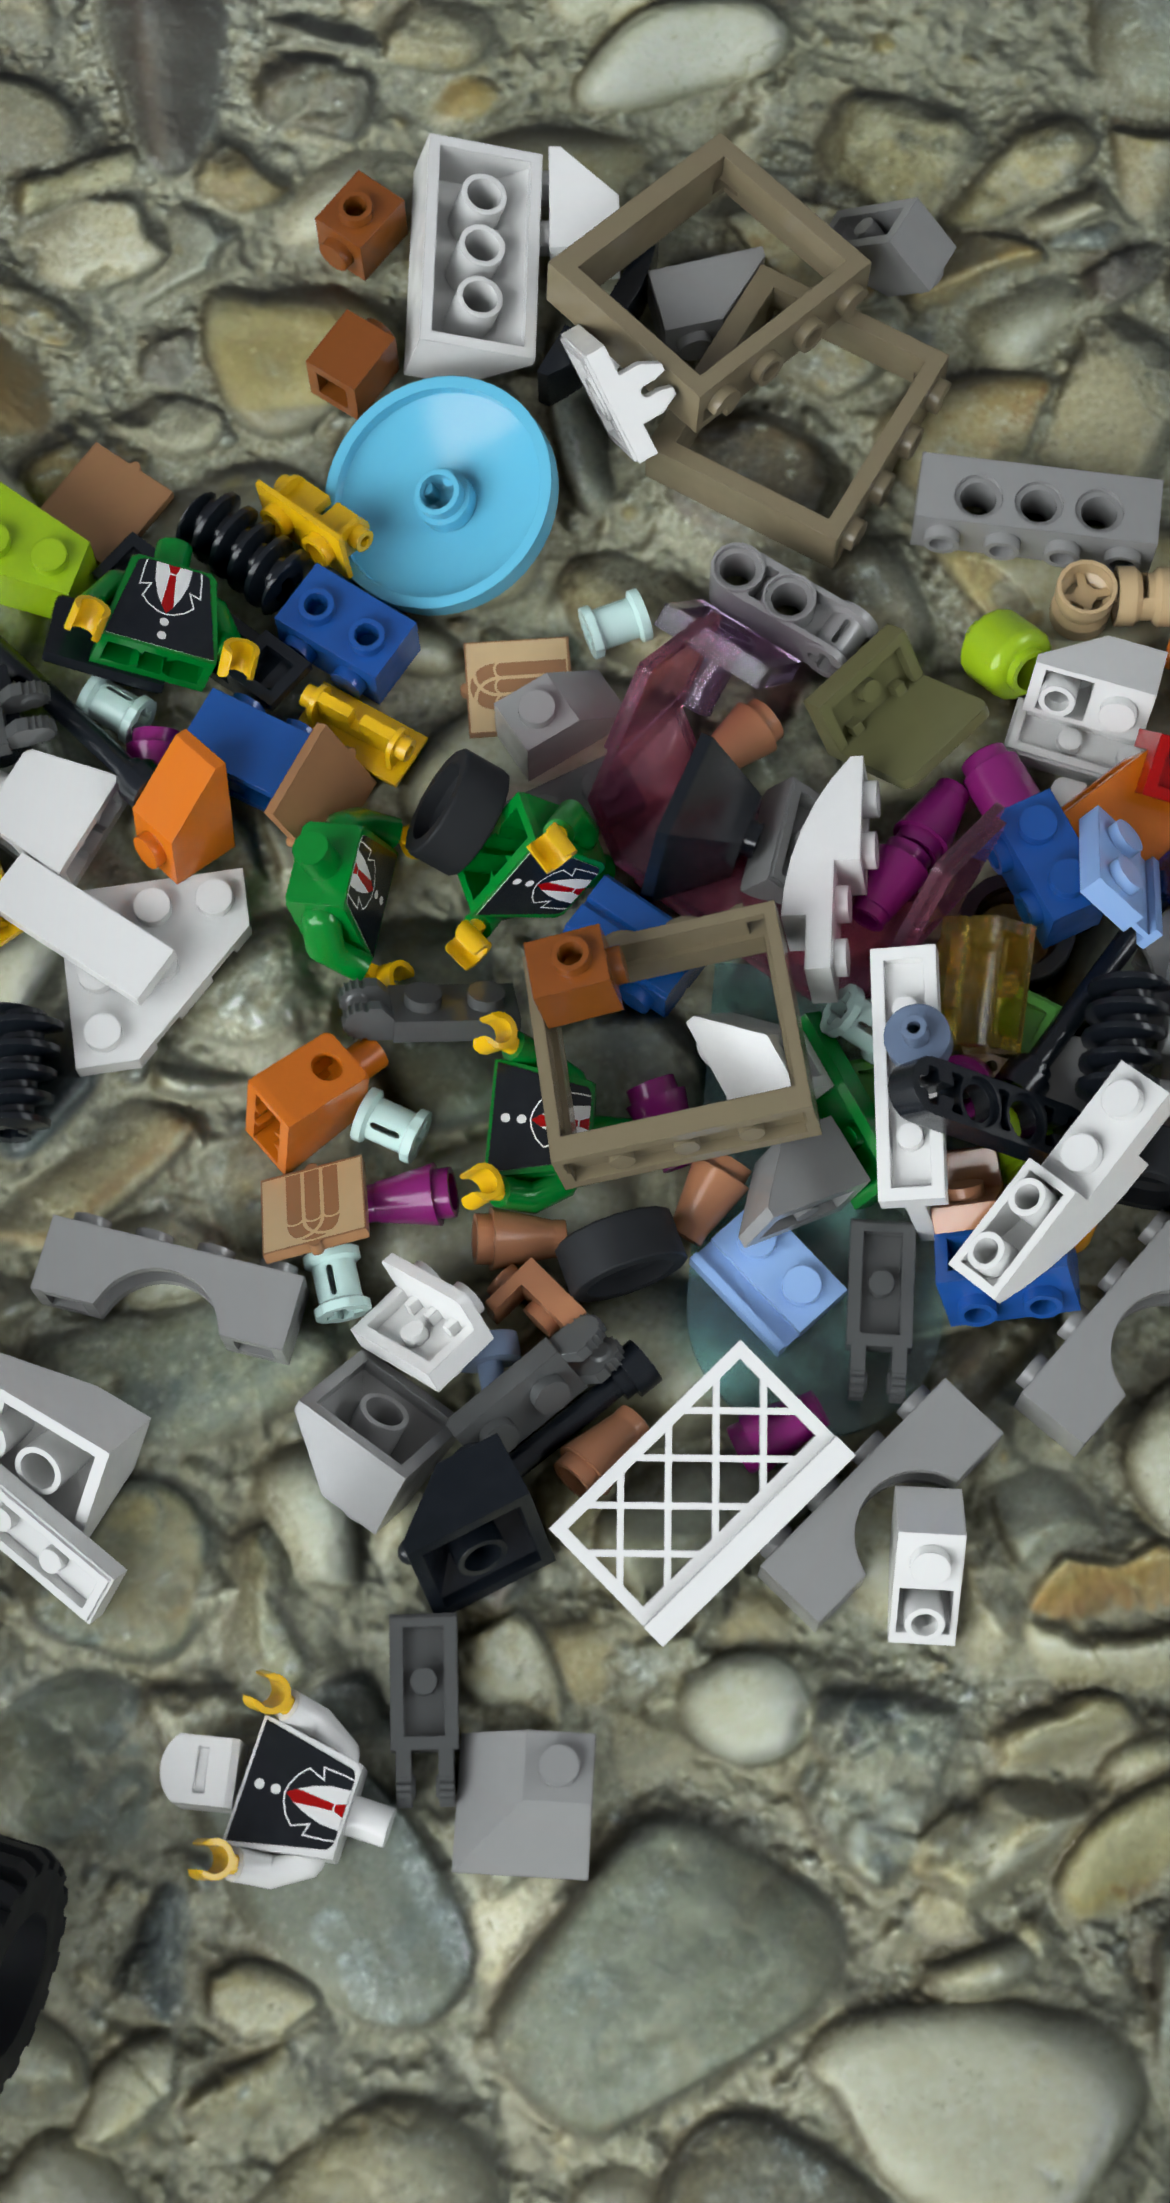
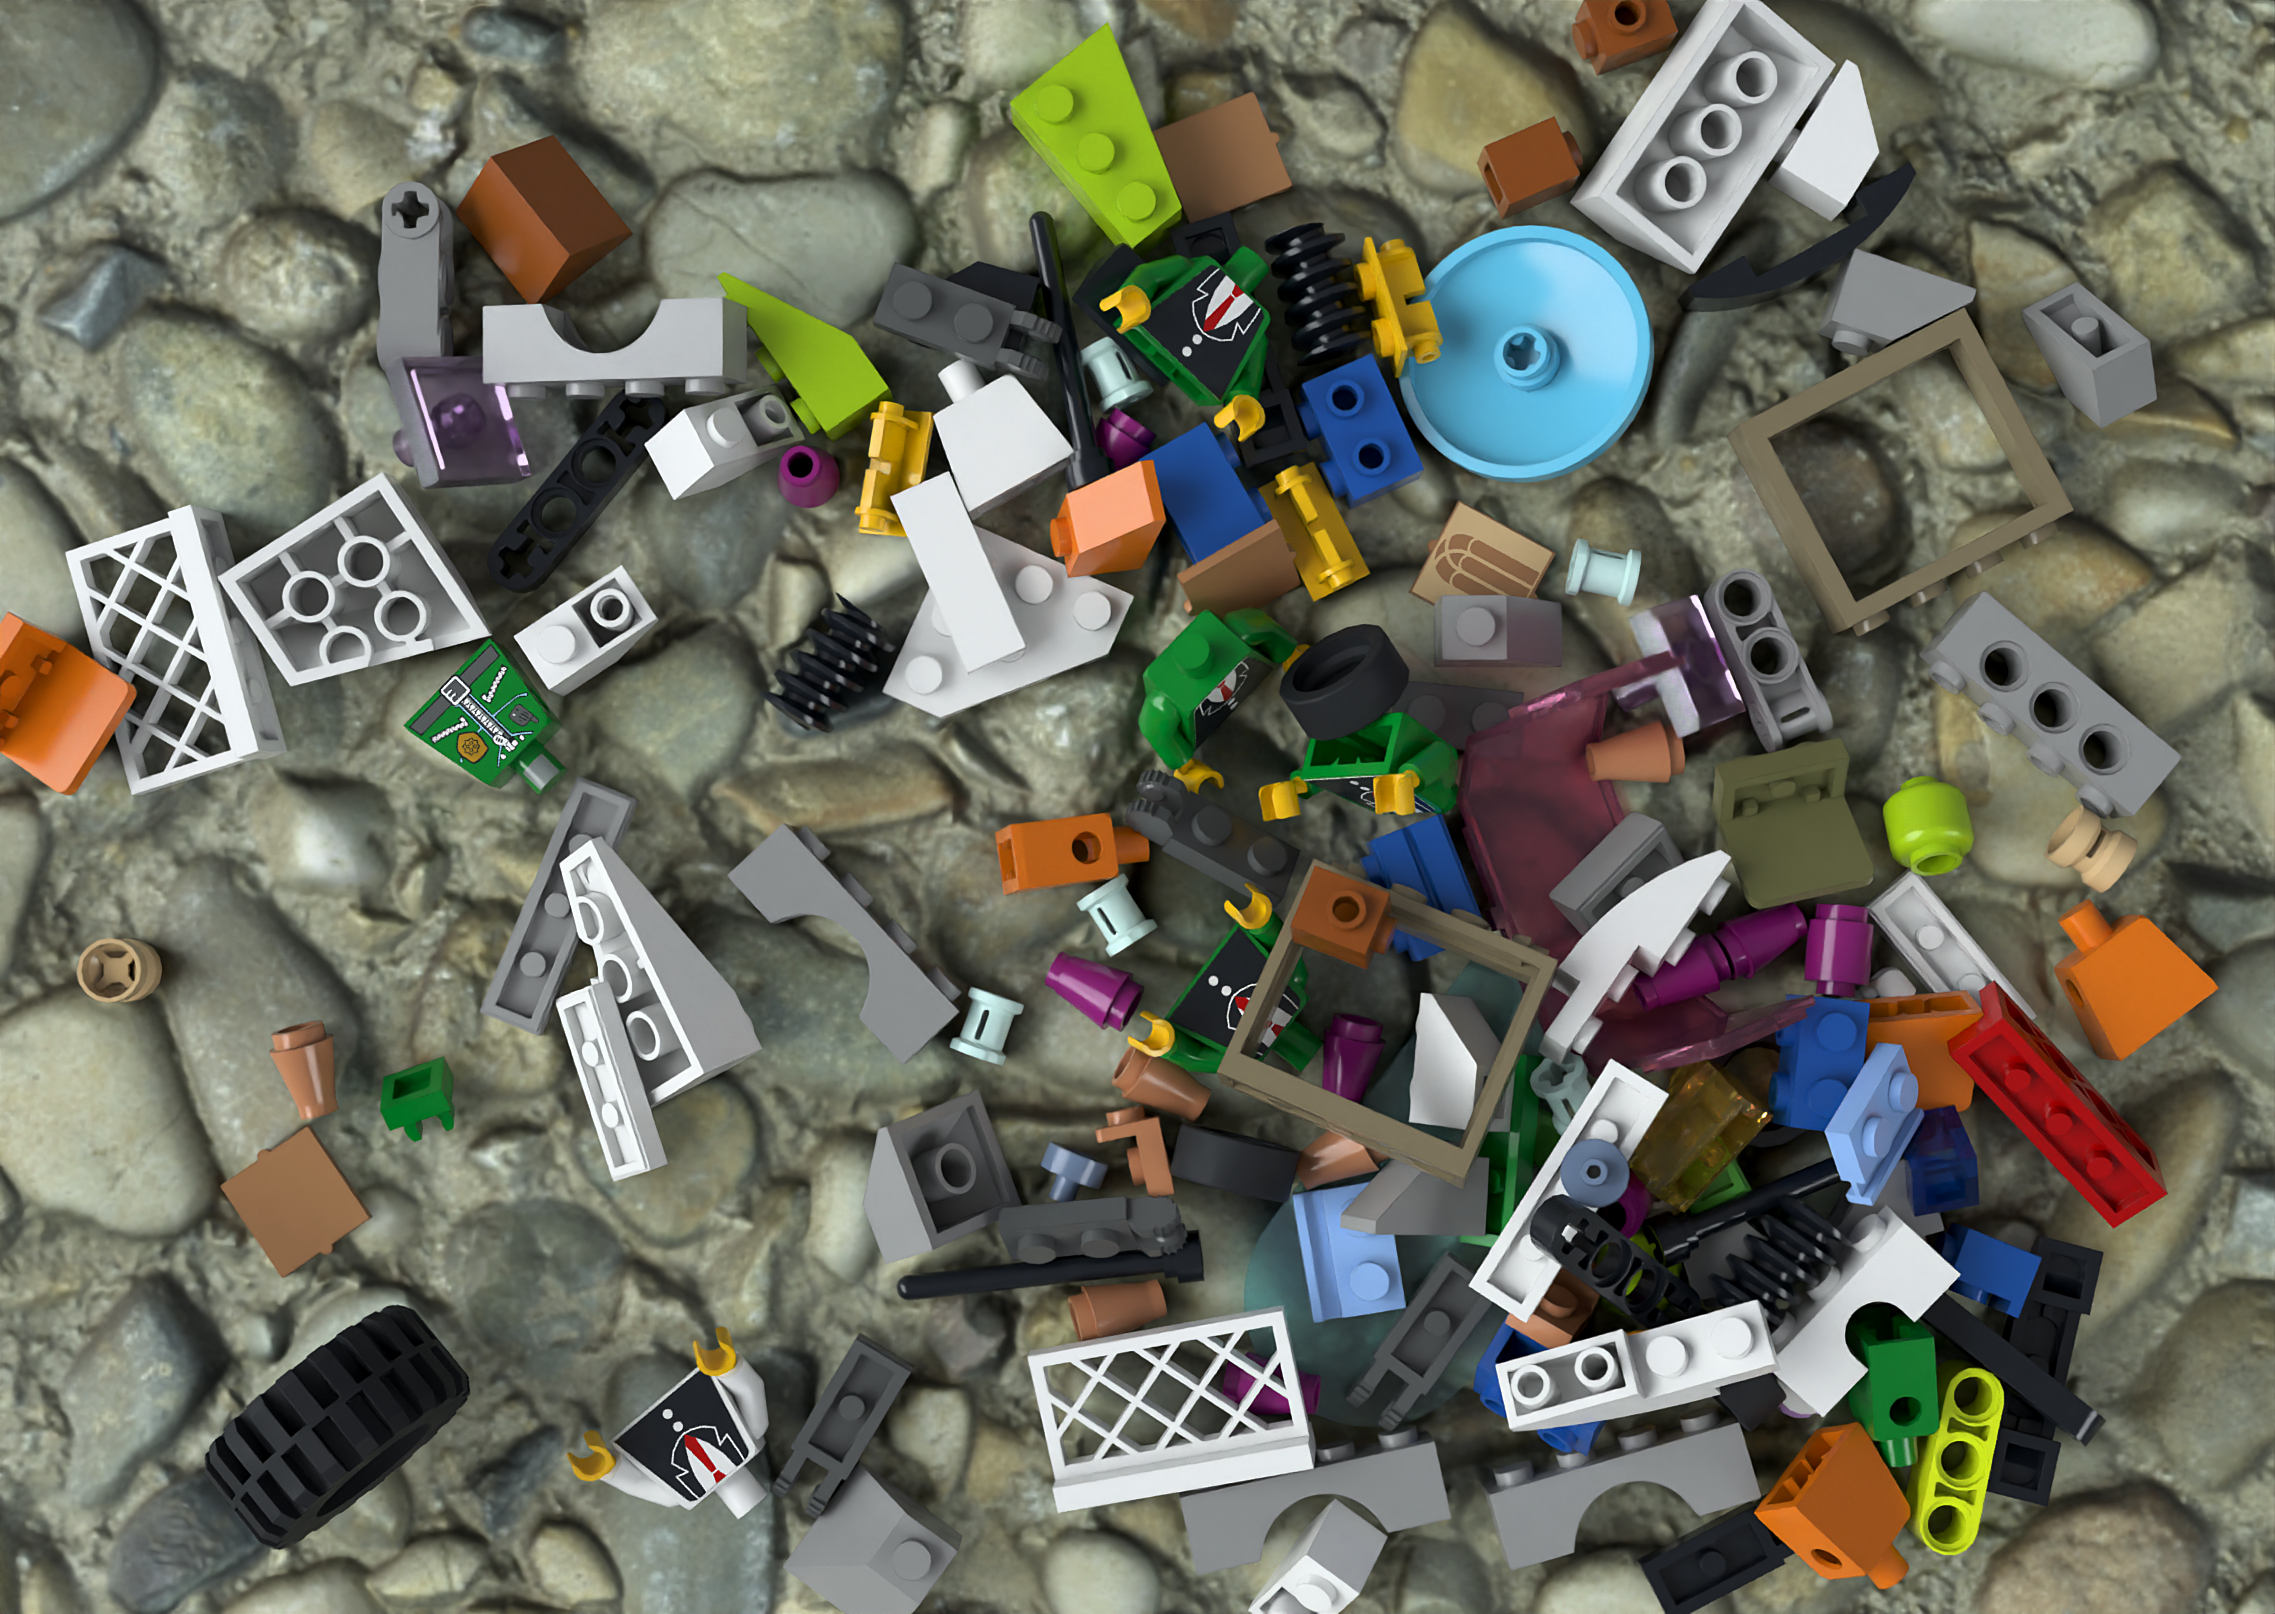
camera: 30 degrees right, 15 degrees up
white piece [160,1733,248,1814] -> none
piece [261,1154,370,1264] -> none
white bracket [351,1253,494,1392] -> none
black slope [402,1433,556,1613] -> none
dark tan window [547,132,872,433] -> none
white piece [560,324,676,464] -> none
black slope [640,733,765,902] -> none
white slope [1022,635,1168,741] -> none
tan wheel [1049,560,1118,641] -> none

